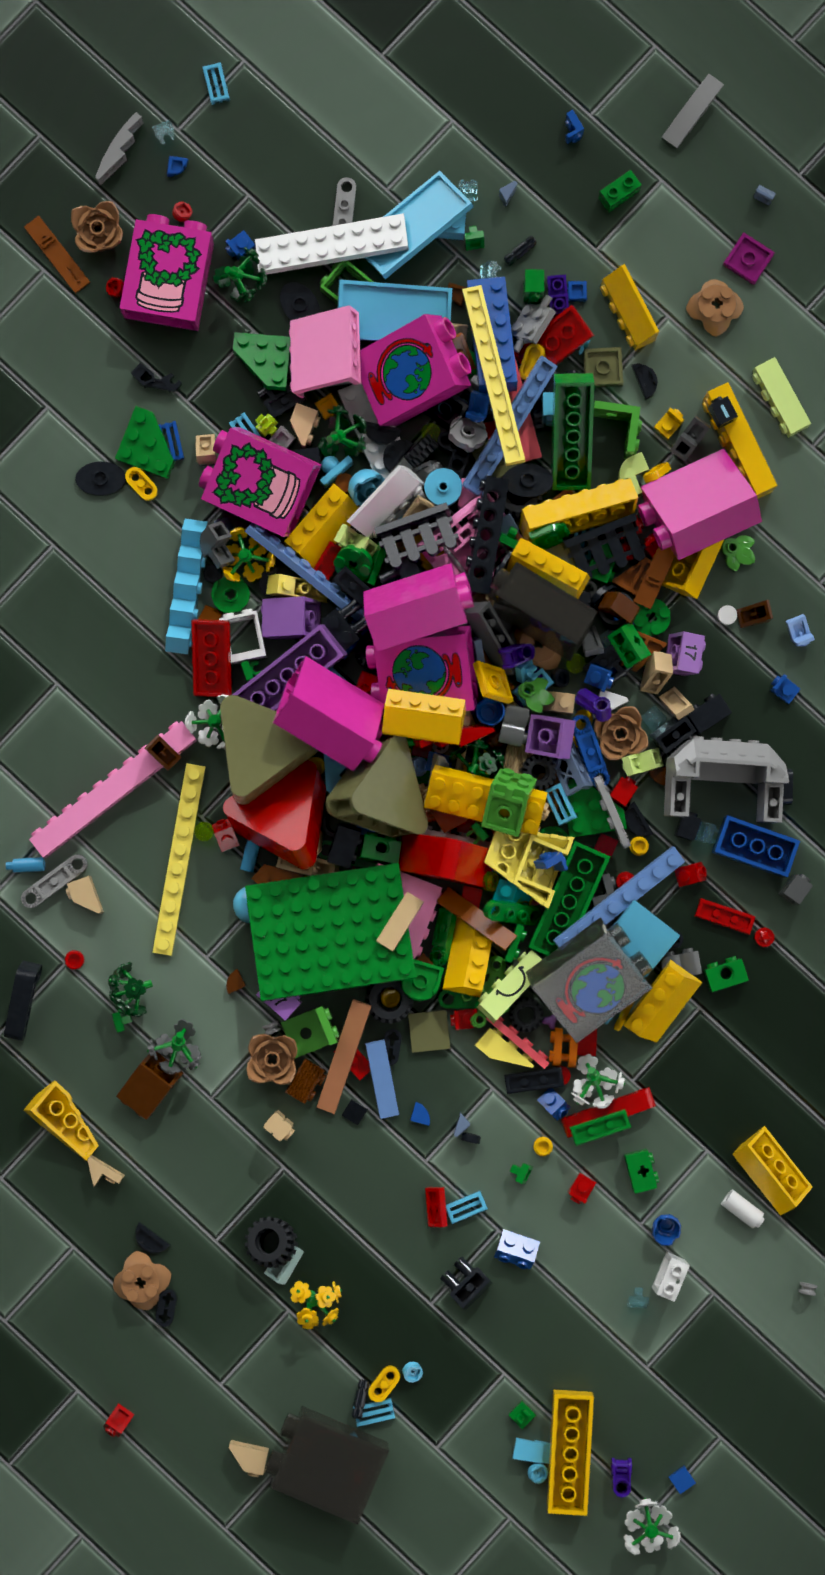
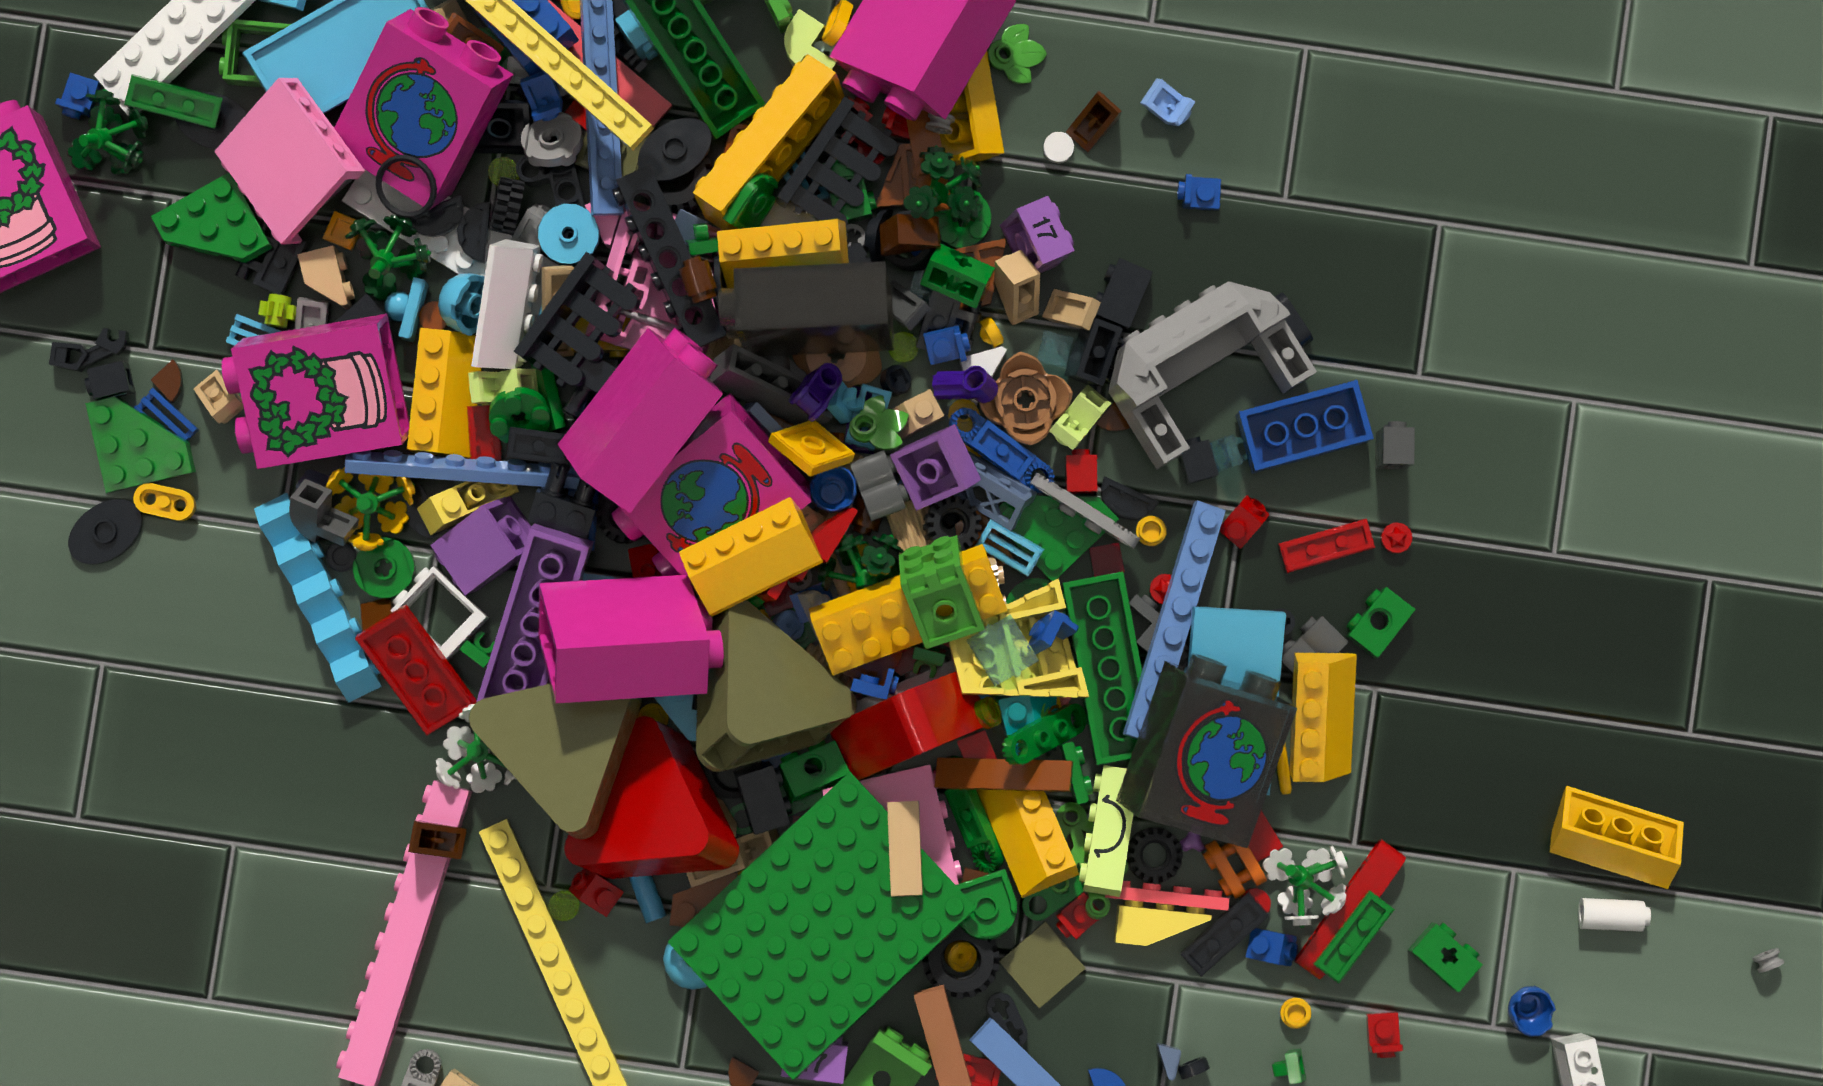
camera: 30 degrees left, 0 degrees up
none -> black brick [85,360,136,401]
none -> green tile [124,74,223,129]
none -> reddish brown tile [151,359,182,403]
none -> black tyre [375,155,437,218]
none -> reddish brown brick [678,256,717,304]
none -> blue bracket [850,668,899,700]
none -> dark green plant [903,145,982,228]
none -> light grey bush [925,113,955,134]
none -> clear light blue piece [967,614,1039,687]
none -> yellow tile [979,316,1004,348]

